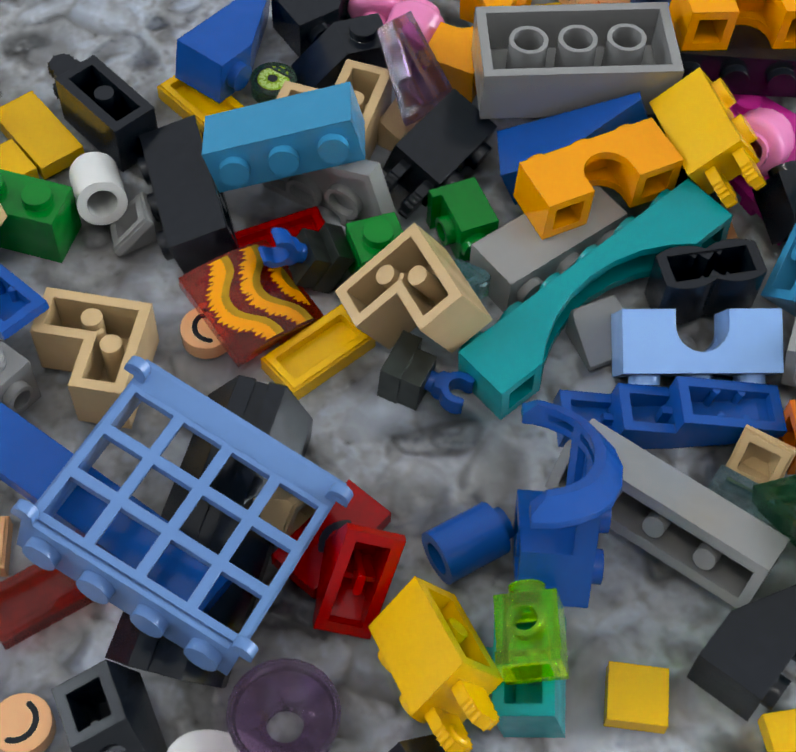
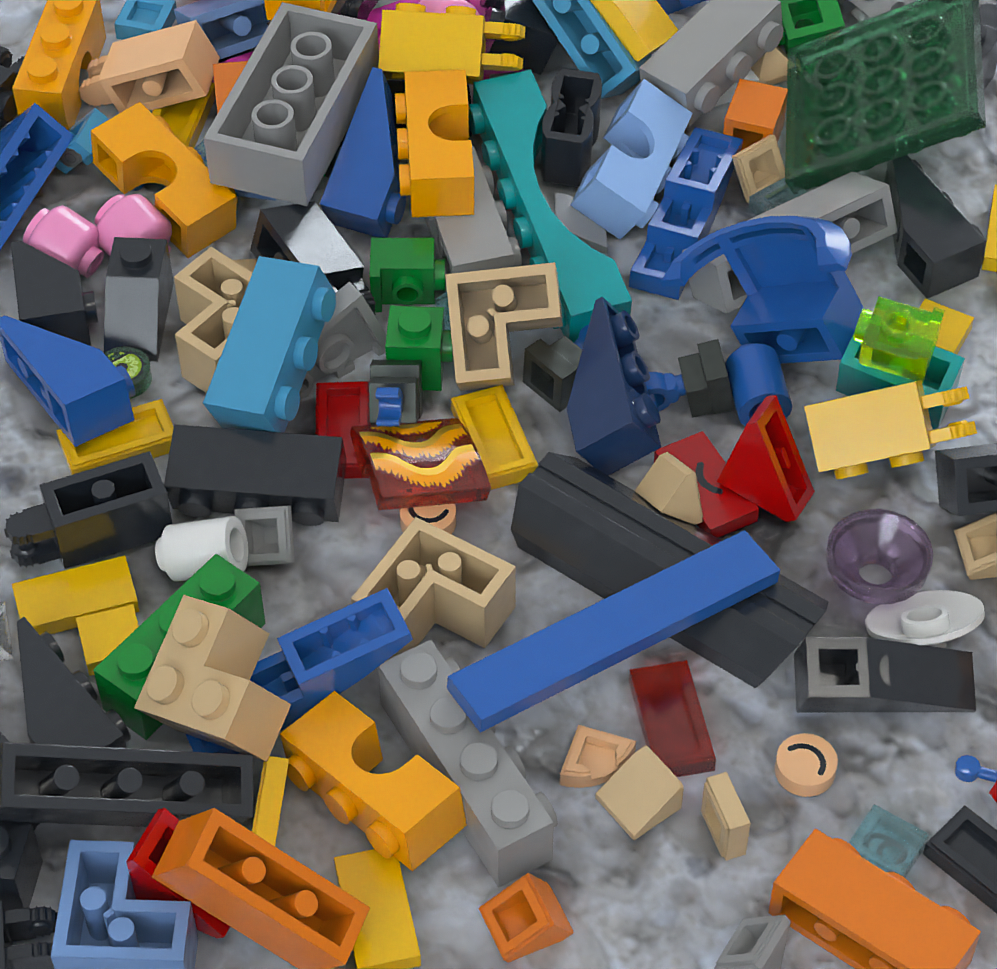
camera: 65 degrees left, 5 degrees down
medium blue window [10,356,354,676] -> none
wing [377,11,453,126] -> none
none -> dark blue slope [567,296,661,476]
none -> pearl dark grey piece [645,339,735,418]

